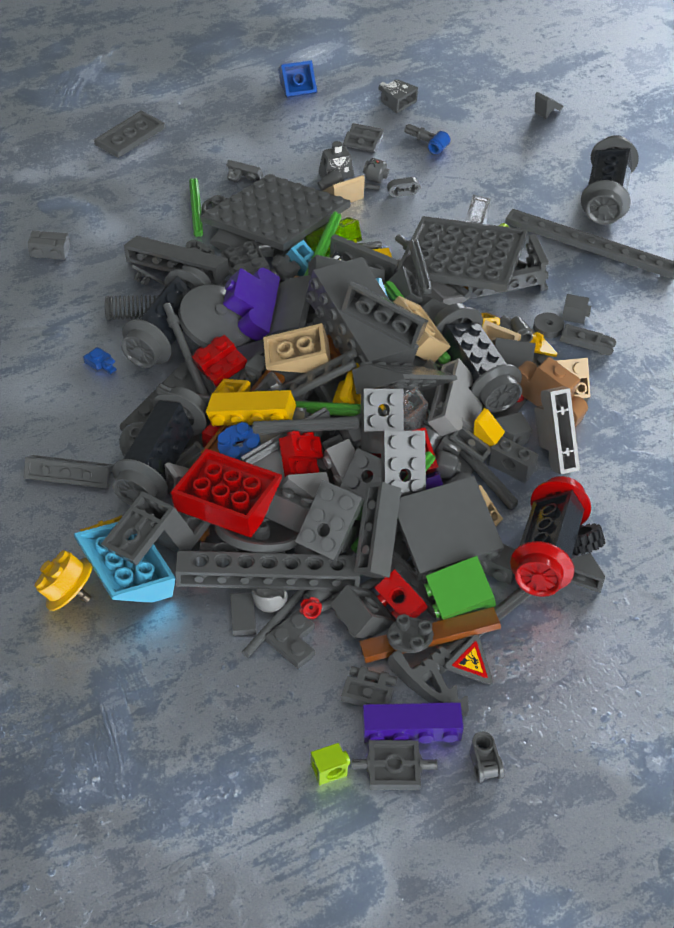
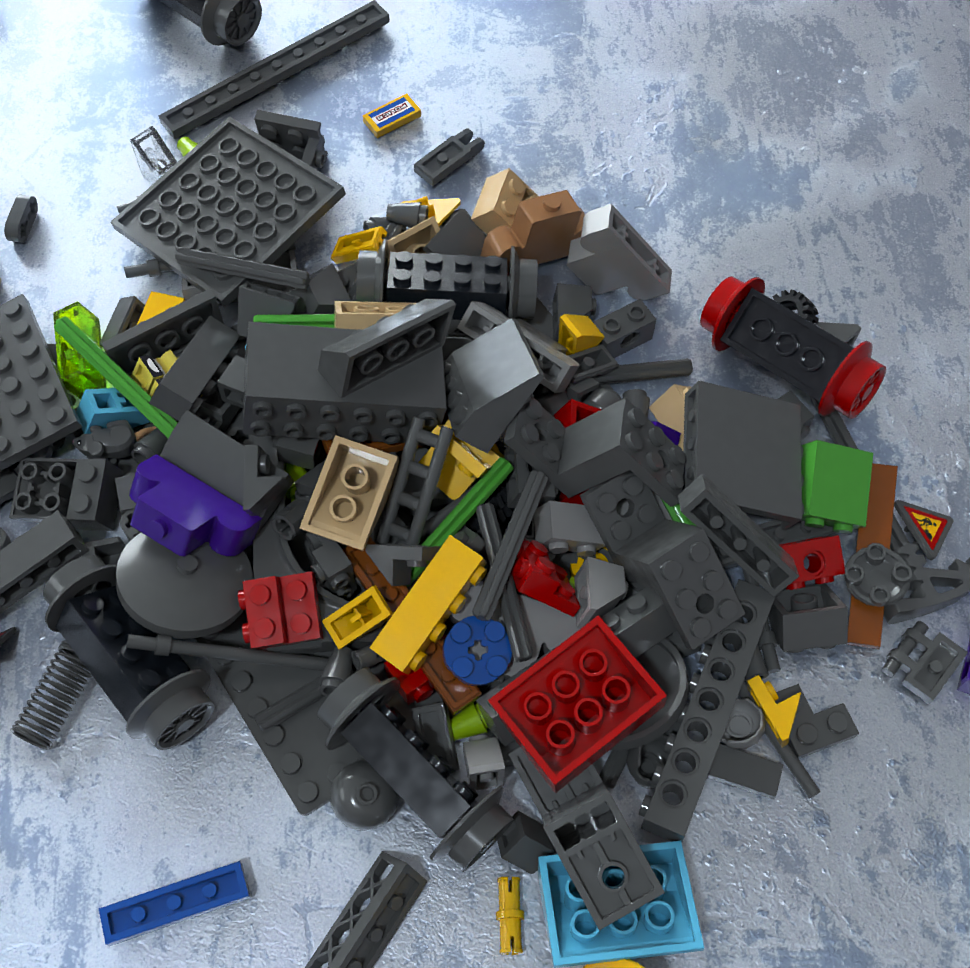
camera: 65 degrees left, 15 degrees up
blue plate [83,347,117,374] -> none
red plate [300,597,322,619] -> none
dark grey piece [533,312,564,338] -> none
dark grey brick [562,294,591,324] -> none
none -> blue plate [98,861,251,947]
none -> dark grey slope [243,444,290,516]
none -> tile [362,93,421,139]
none -> yellow slope [747,675,801,747]

